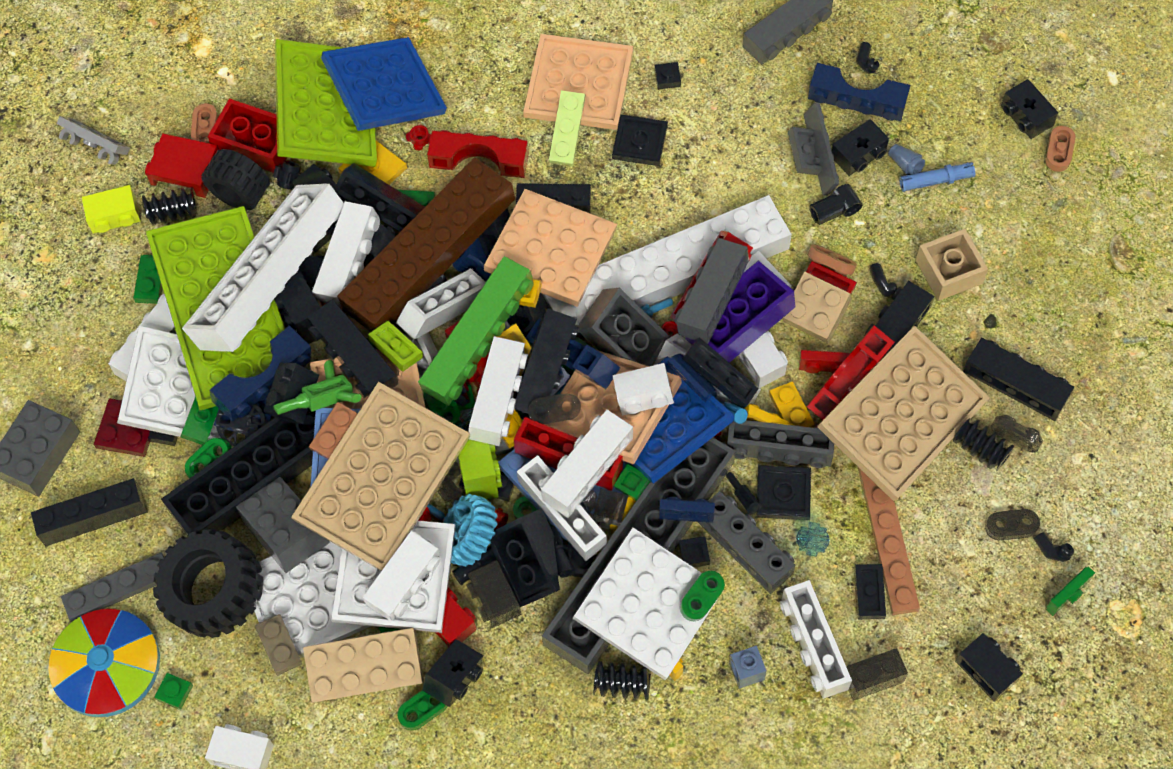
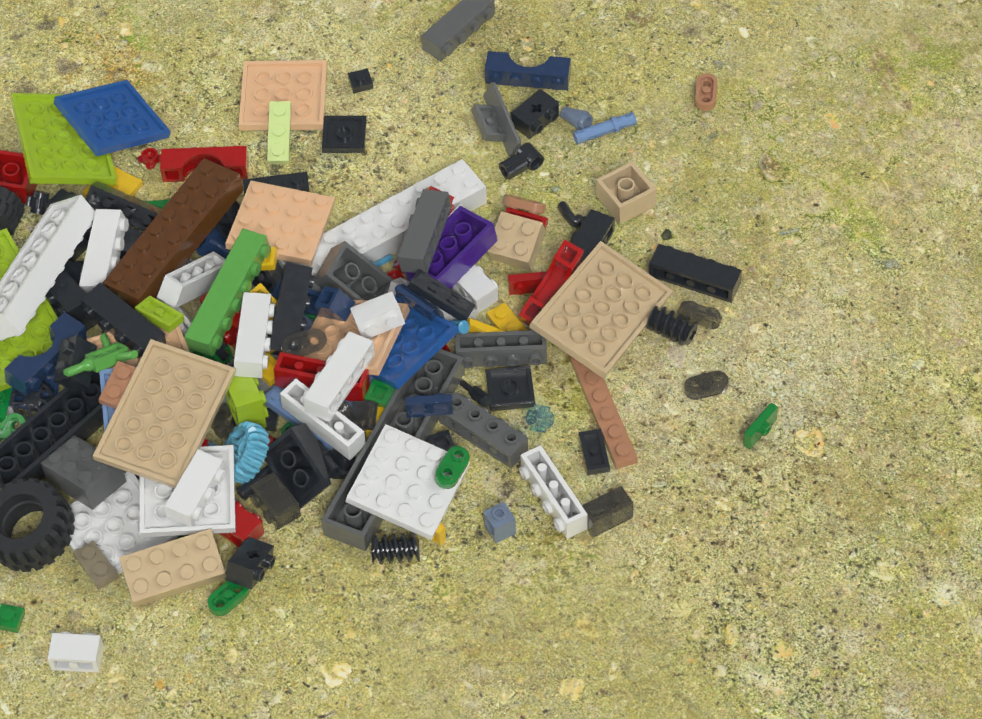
camera: 10 degrees left, 10 degrees down
black arm [856,42,879,74] -> none
black brick [955,633,1023,702] -> none
black brick [1001,79,1059,139] -> none
black arm [1034,532,1074,562] -> none

